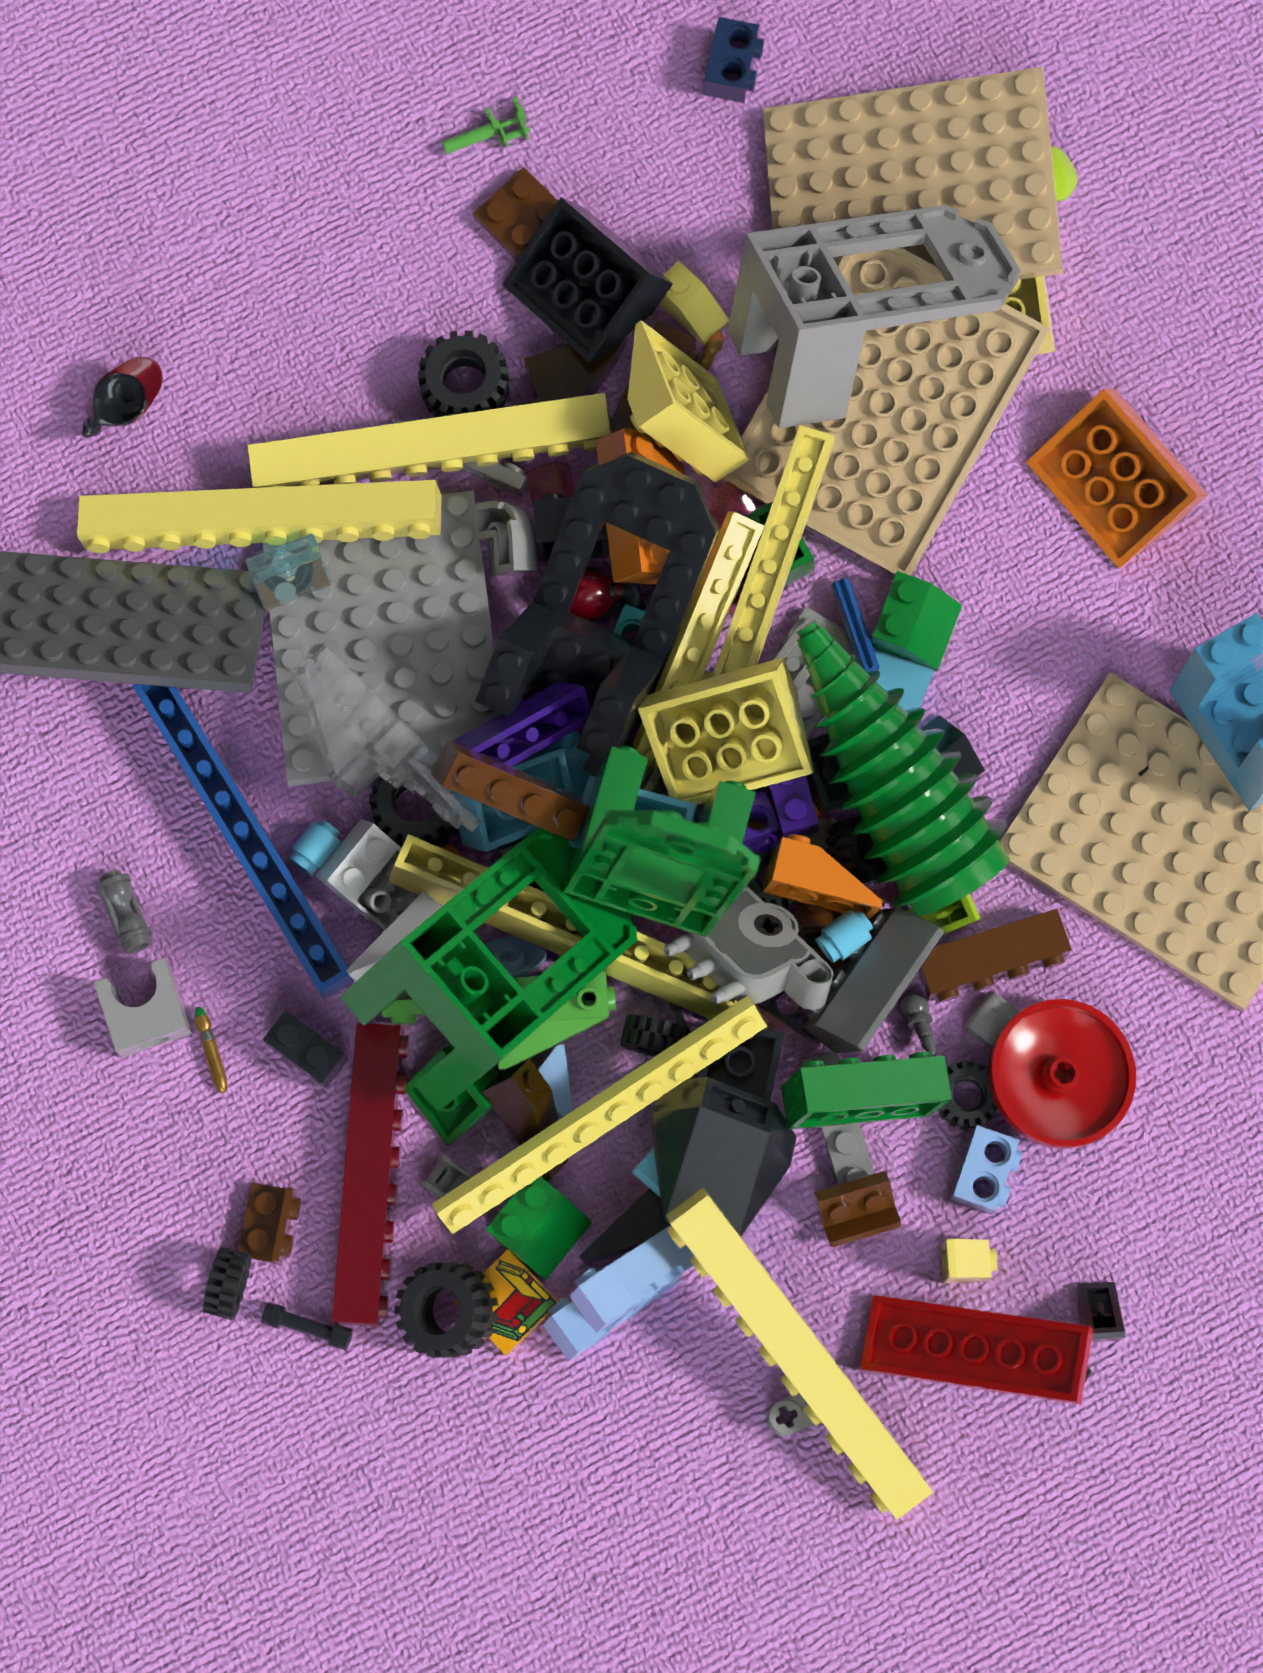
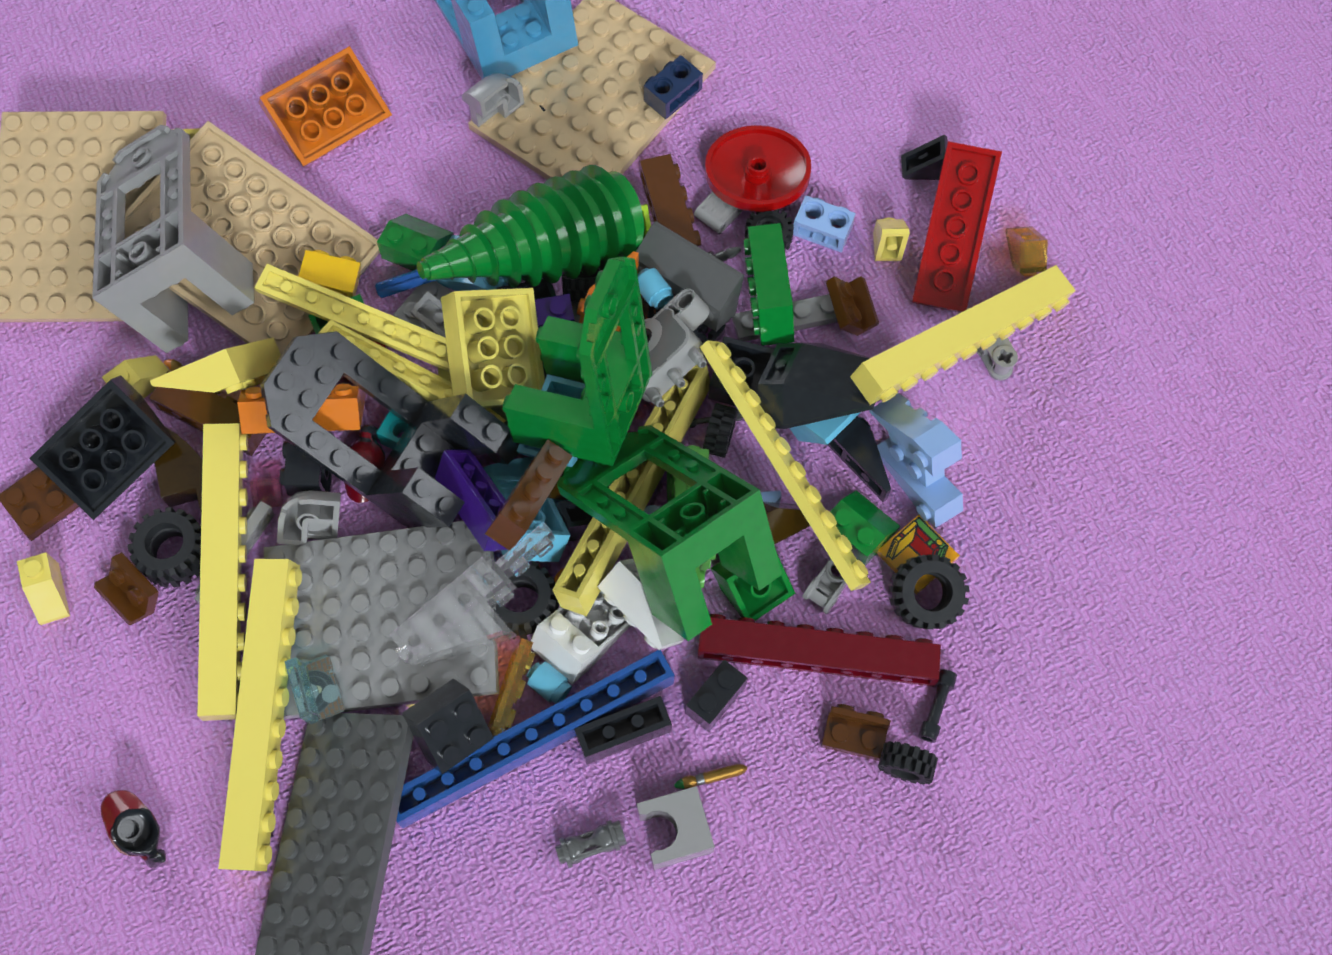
camera: 90 degrees left, 10 degrees down
none -> light yellow slope [17,552,70,625]
none -> reddish brown bracket [94,552,159,625]
none -> yellow brick [298,250,361,298]
none -> black brick [402,678,494,774]
none -> light grey brick [462,73,524,127]
none -> clear yellow plate [488,638,535,737]
none -> black brick [574,696,672,765]
none -> dark blue brick [644,55,703,119]
none -> clear yellow slope [1006,226,1048,276]

